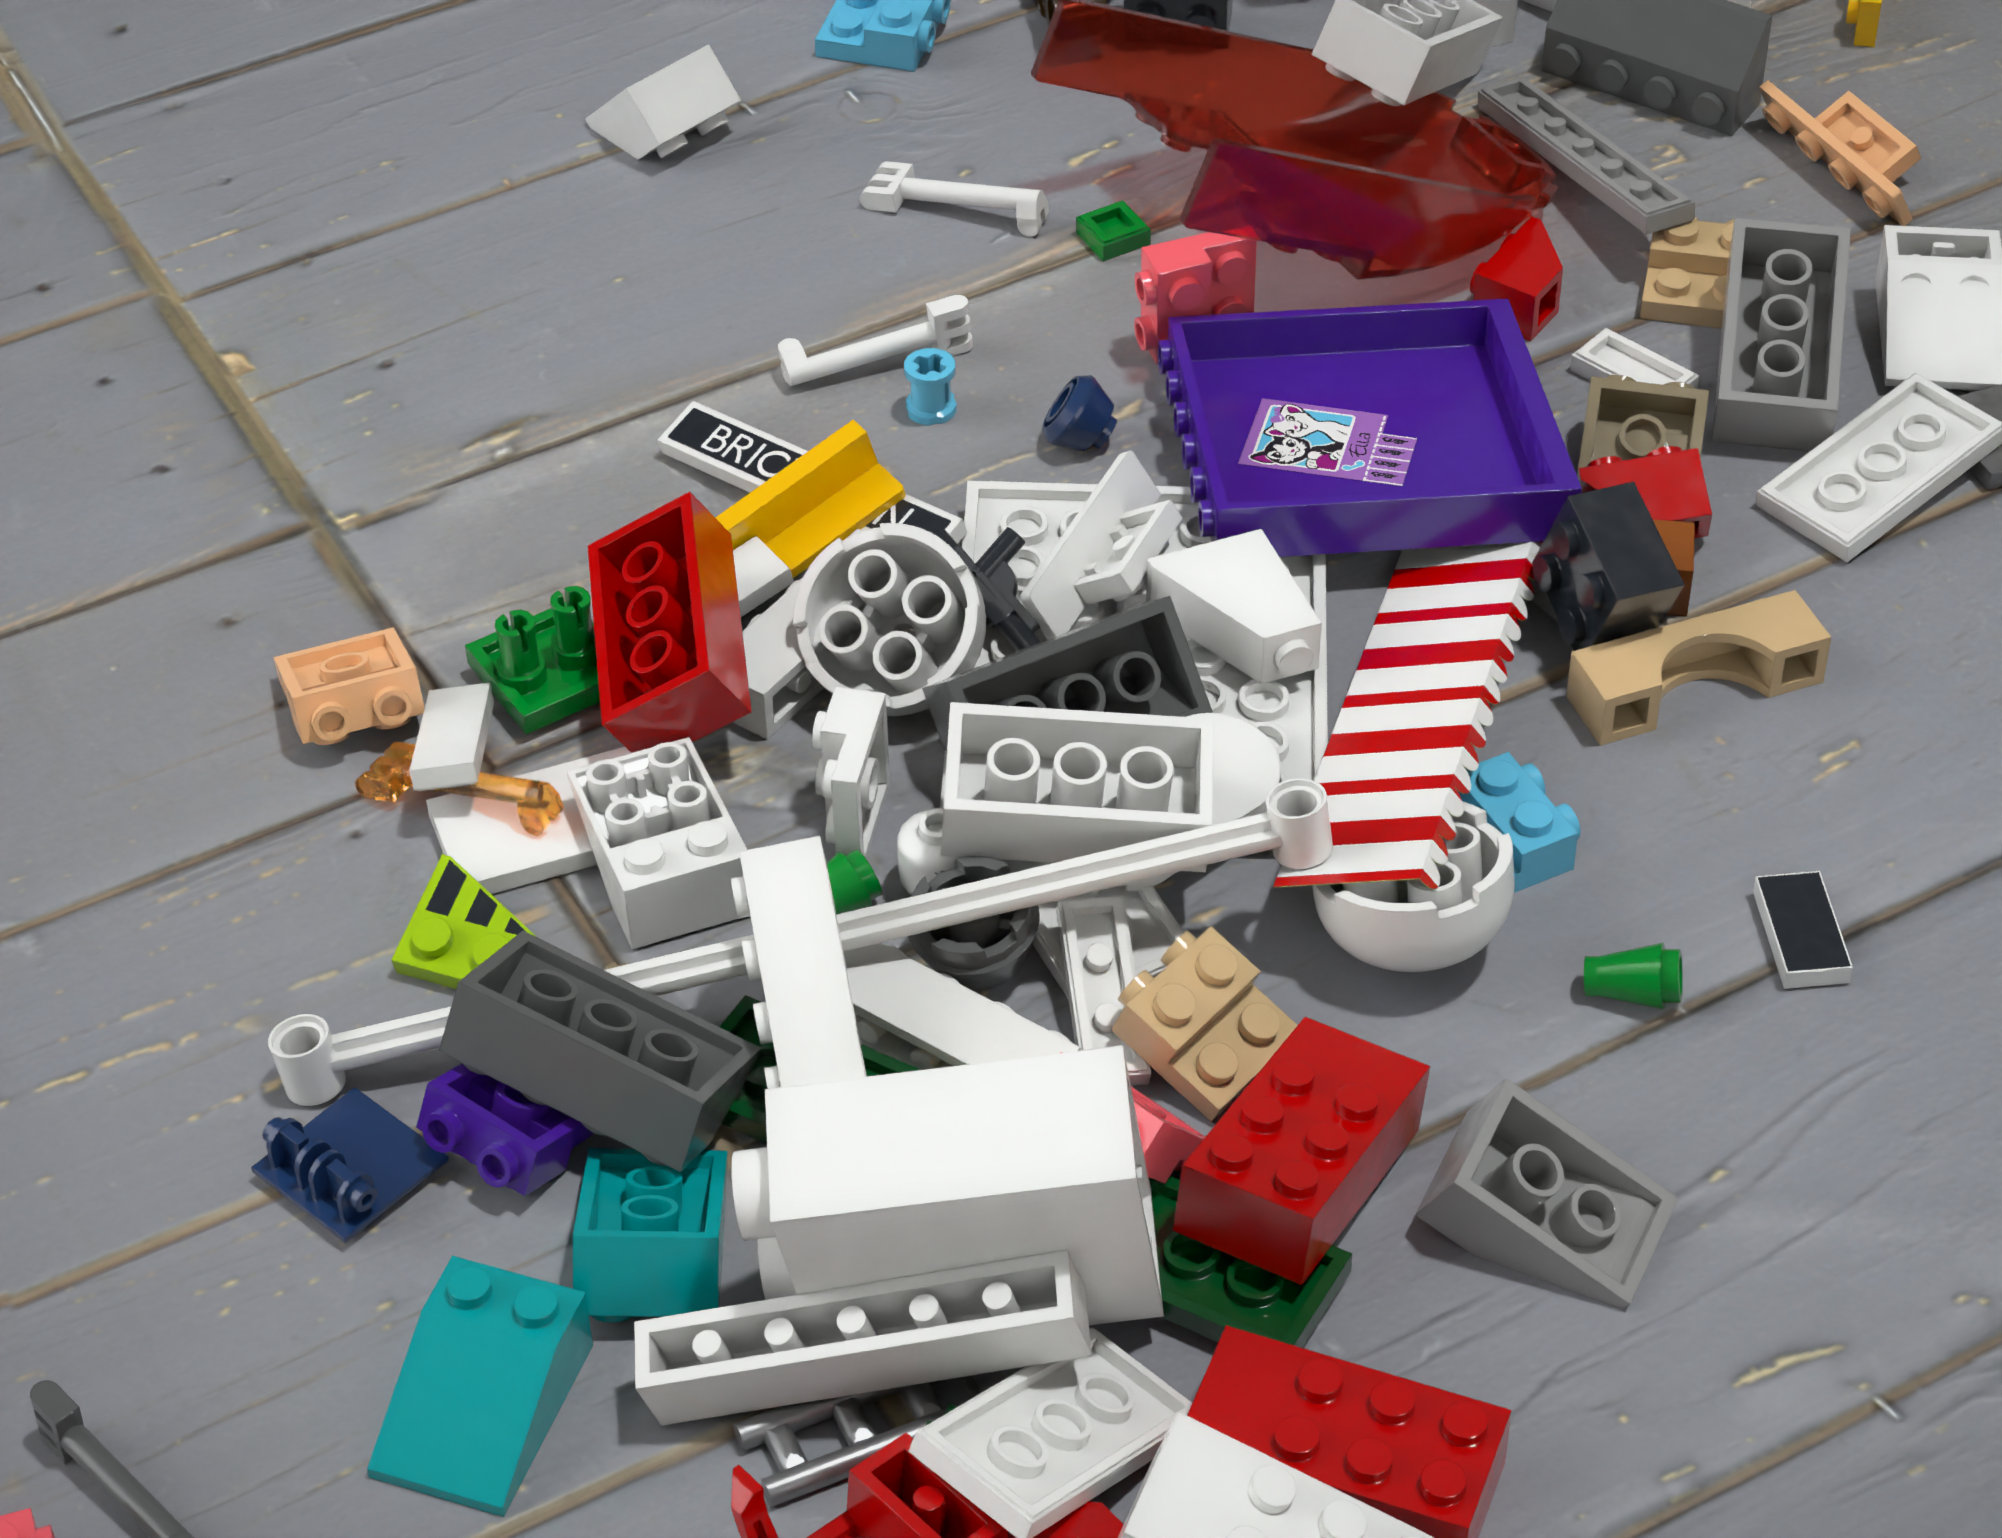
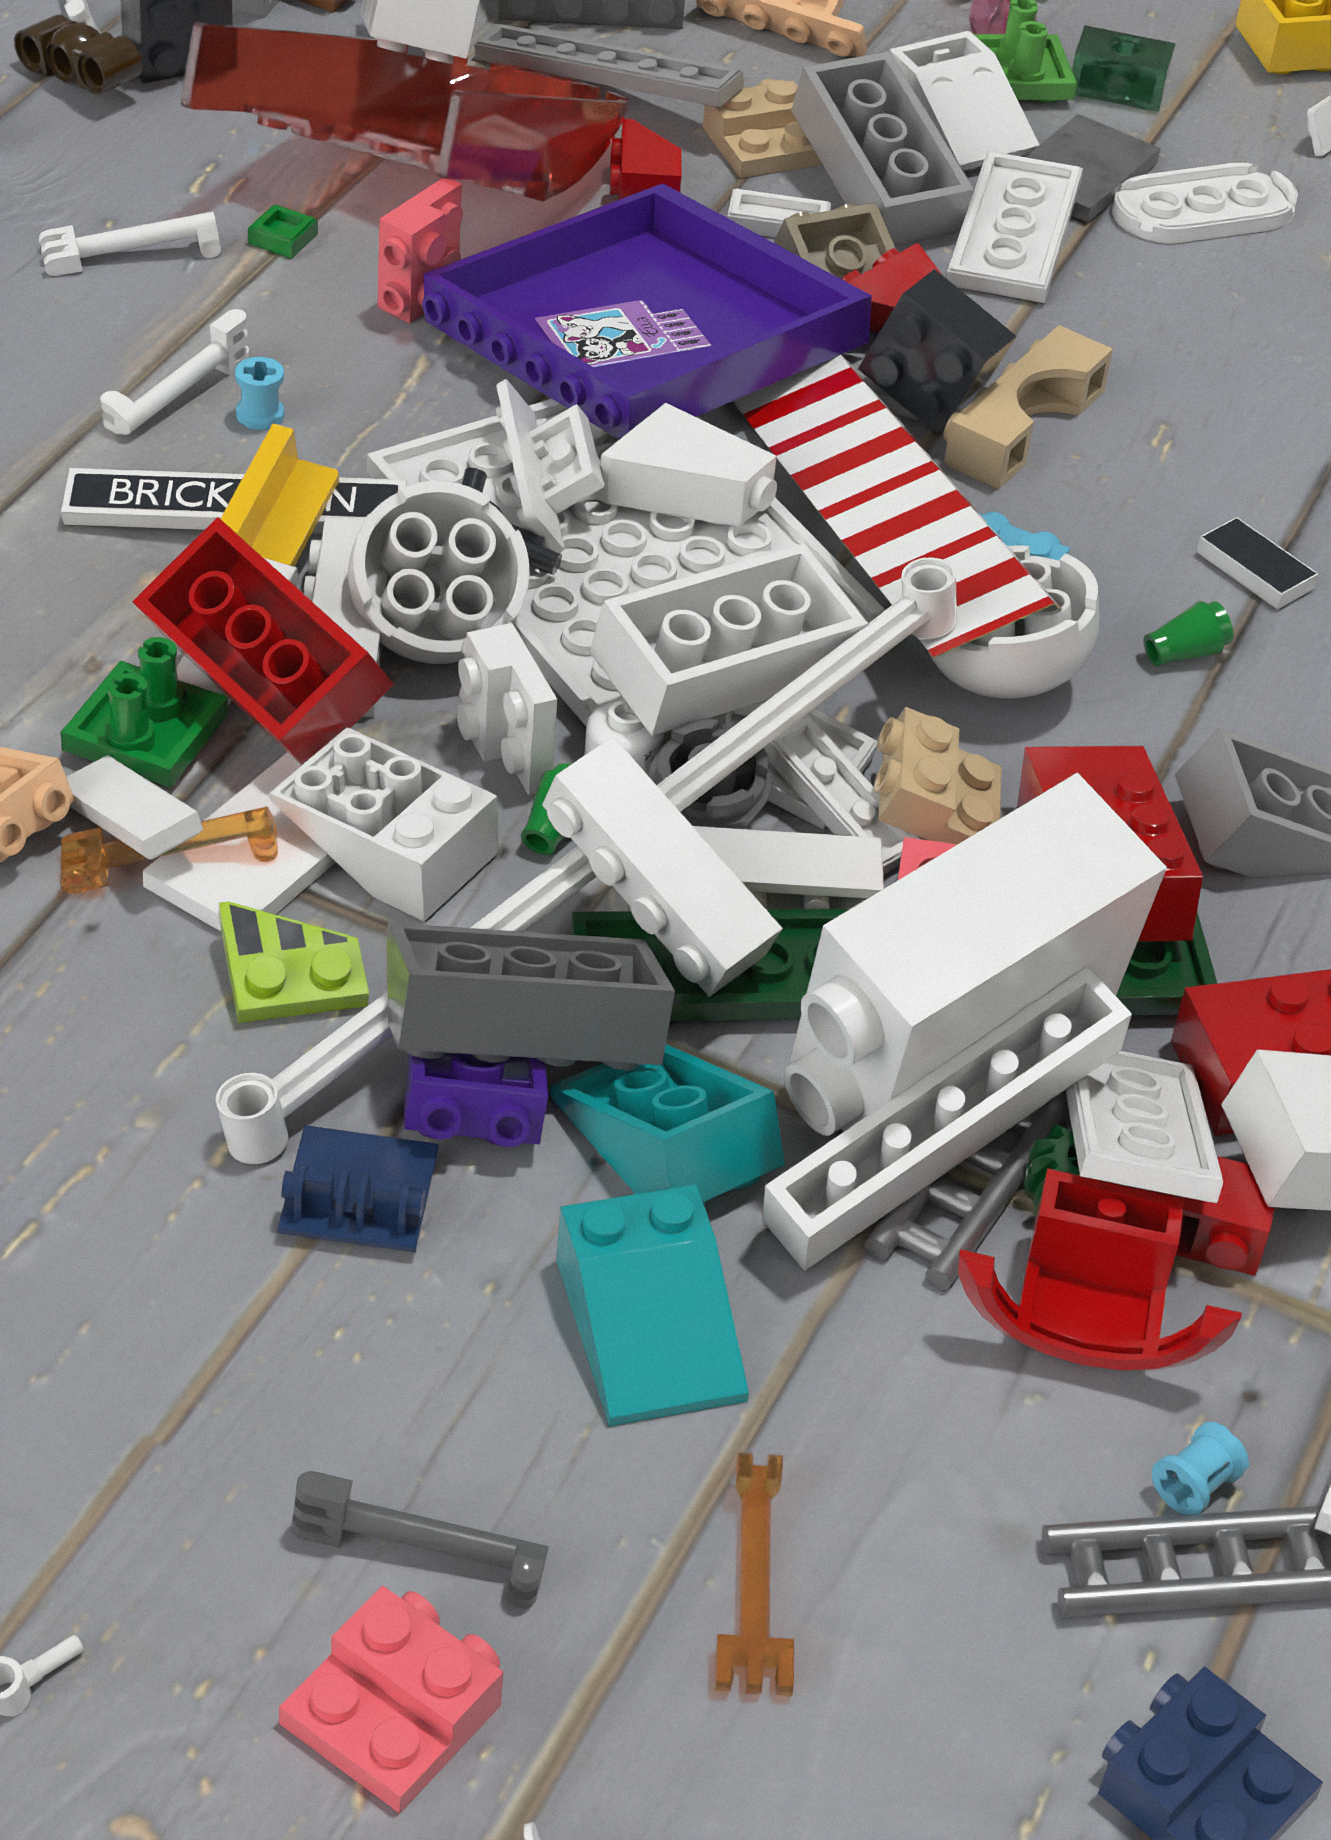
camera: 40 degrees left, 0 degrees up
dark grey slope [922,596,1213,751] -> none
dark blue cone [1042,375,1117,452] -> none

